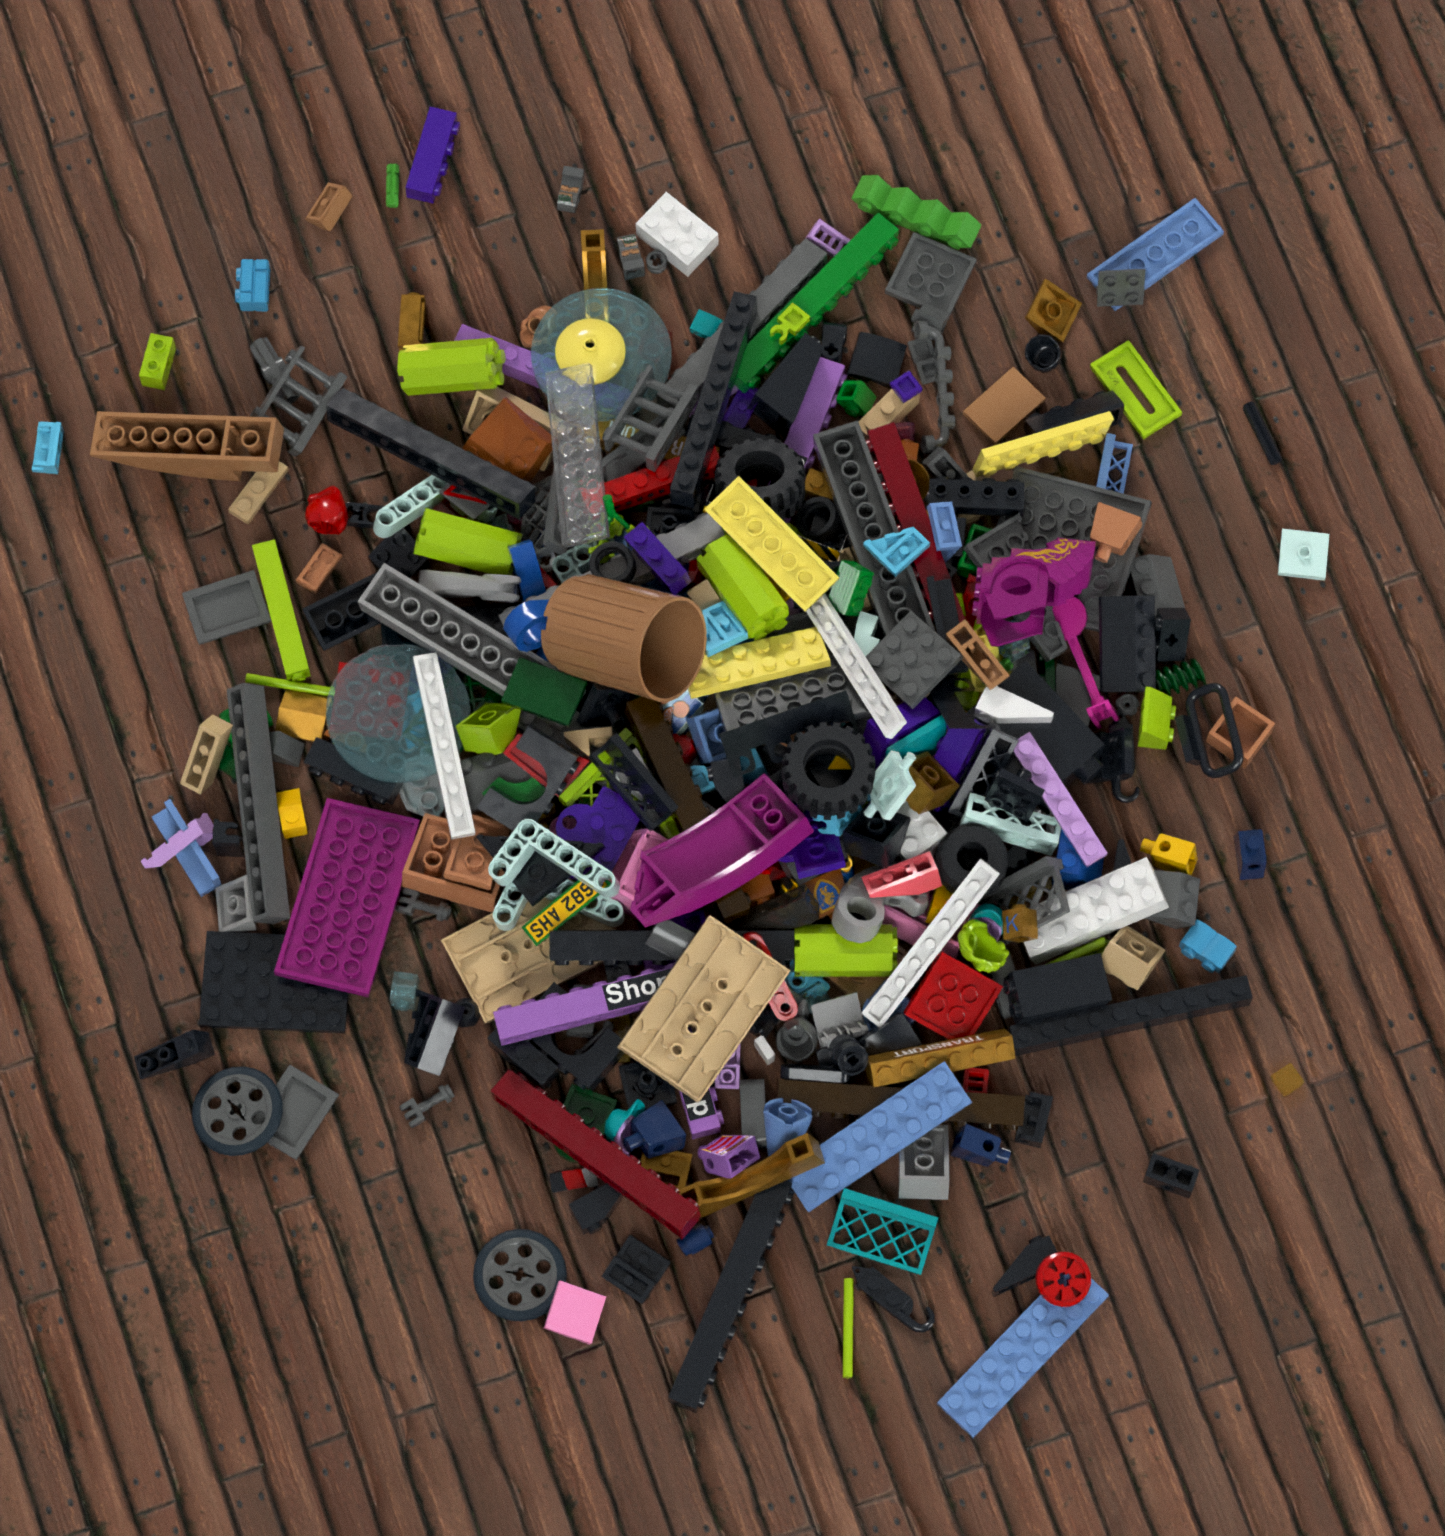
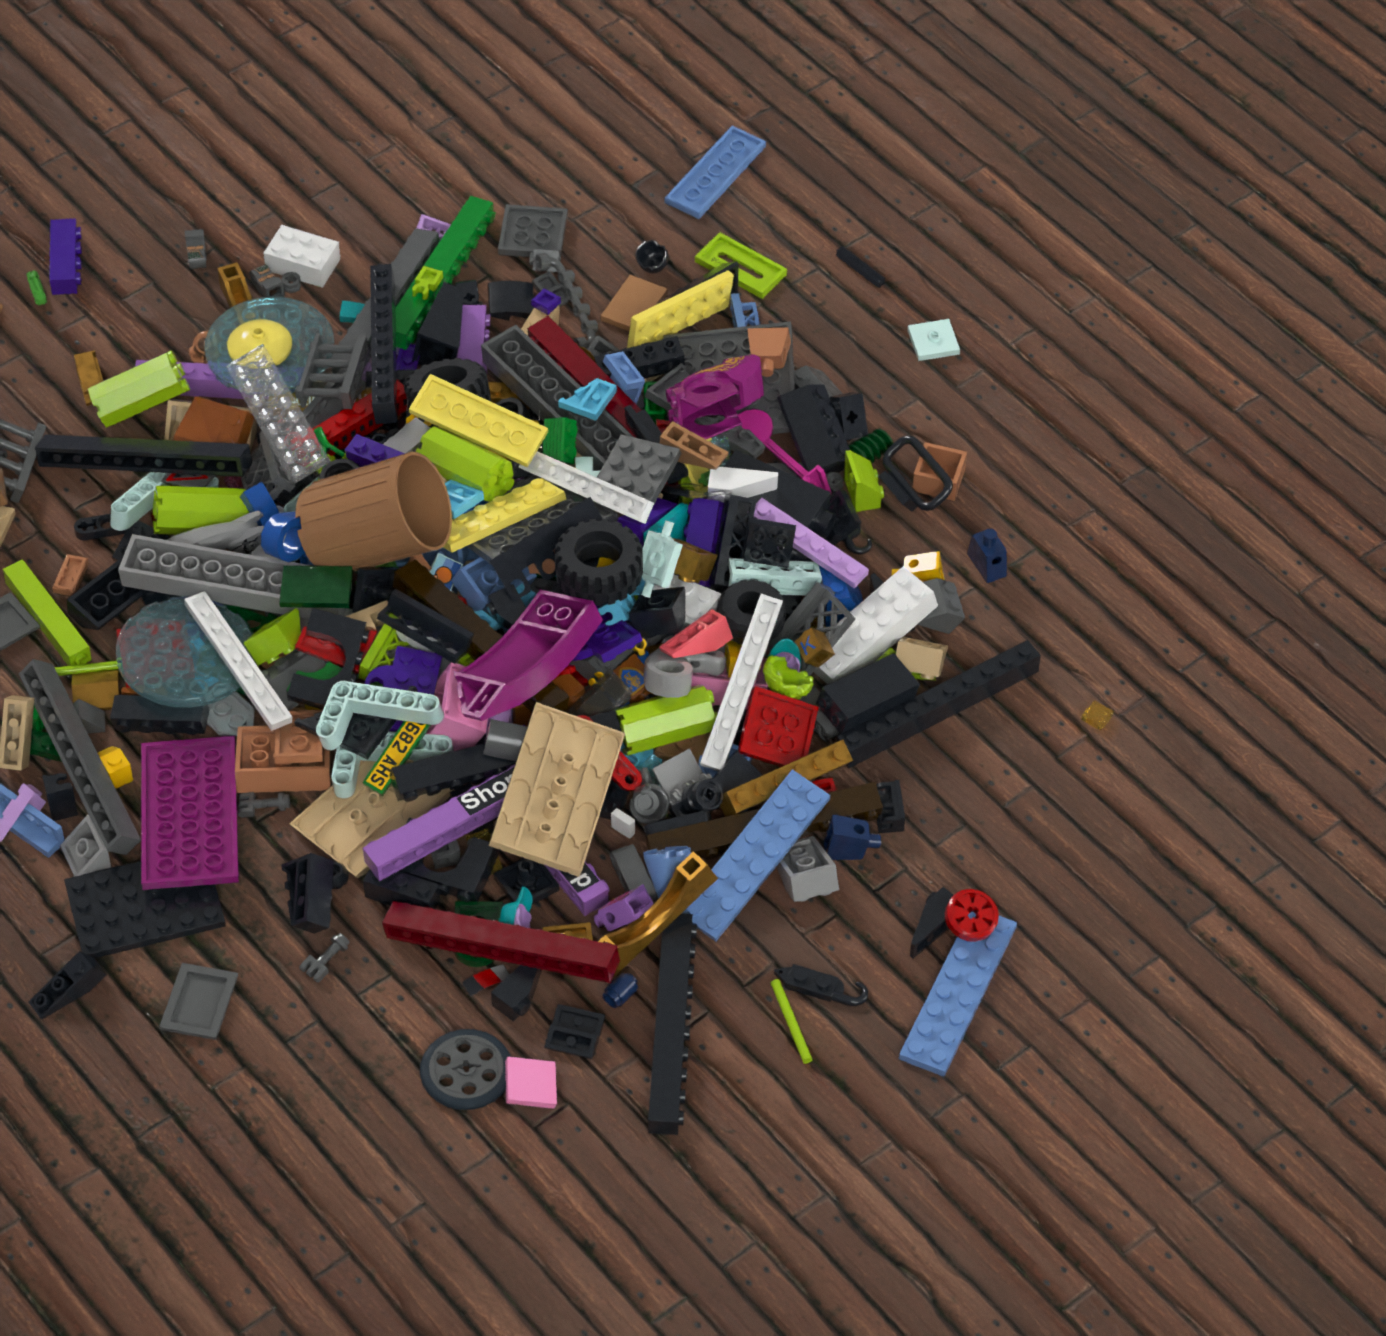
camera: 20 degrees left, 20 degrees down
wedge [192,1066,283,1156] -> none
red piece [305,486,348,535] -> none
clear light blue brick [390,971,419,1011] -> none
dark blue torso [623,1100,686,1158] -> none
lavender slope [715,1044,740,1089] -> none
teal fence [827,1188,939,1275] -> none
green brick [836,380,877,417] -> none
bright green brick [851,175,982,250] -> none
pearl gold slope [1025,279,1082,343] -> none
dark grey hinge [1096,269,1145,307] -> none
black brick [1143,1153,1200,1199] -> none
dark azure brick [1179,919,1237,973] -> none

